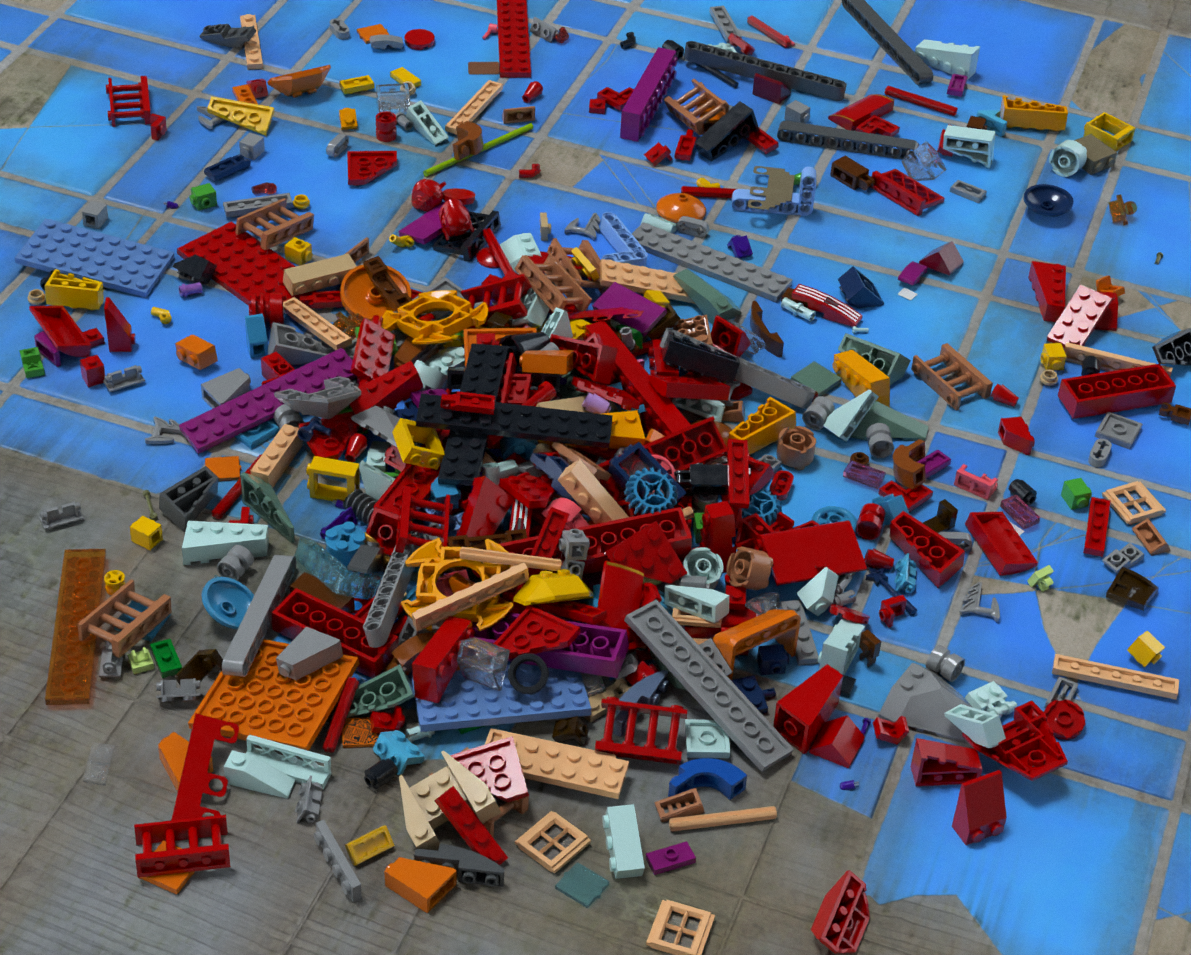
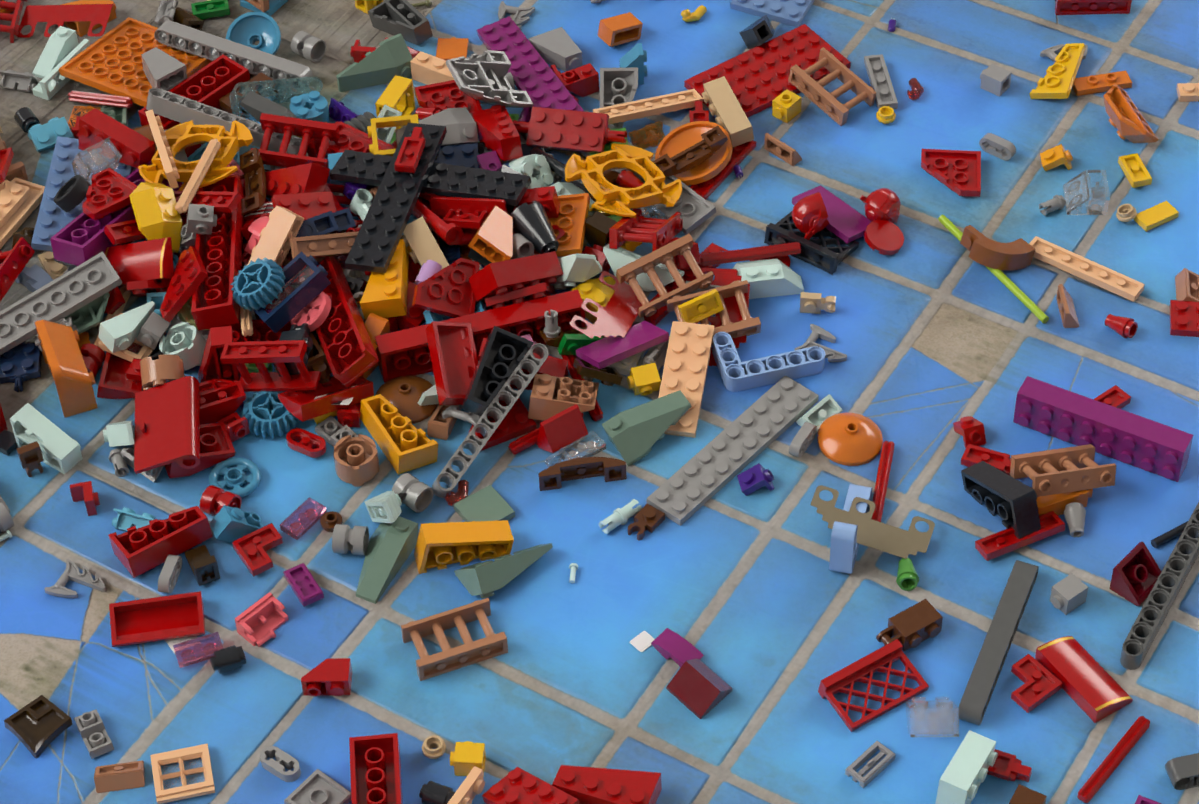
camera: 105 degrees right, 5 degrees up
red bracket [150,114,167,141] -> none
medium lavender pin [179,282,202,298] -> none
light aqua wedge [182,521,269,566] -> none
bright green brick [189,183,217,211] -> none
dark blue hinge [204,154,251,182] -> none
red bracket [246,78,268,98] -> none
red wheel [249,292,284,327] -> none
dark blue piece [297,416,332,442] -> none
red wheel [376,111,397,142] -> none
yellow arm [389,234,414,247] -> none
light aqua slope [406,100,449,146] -> none
red arm [519,164,541,178] -> none
red plate [589,99,606,114] -> none
yellow arm [696,178,720,188] -> none
clear slope [745,593,780,615] -> none
dark blue brick [757,644,789,675] -> none
light grey plate [780,600,819,666] -> none
slope [792,284,863,327] -> none
red tile [829,604,870,624] -> none
dark blue slope [838,266,884,308] -> none
red cone [864,548,894,570] -> none
dark blue piece [865,567,917,615] -> none
dark orange arch [893,439,926,489] -> none
red cone [990,384,1019,407] -> none
yellowish green tile [1027,565,1054,592] -> none
bright green brick [1061,478,1092,510] -> none
red plate [1083,497,1111,557] -> none

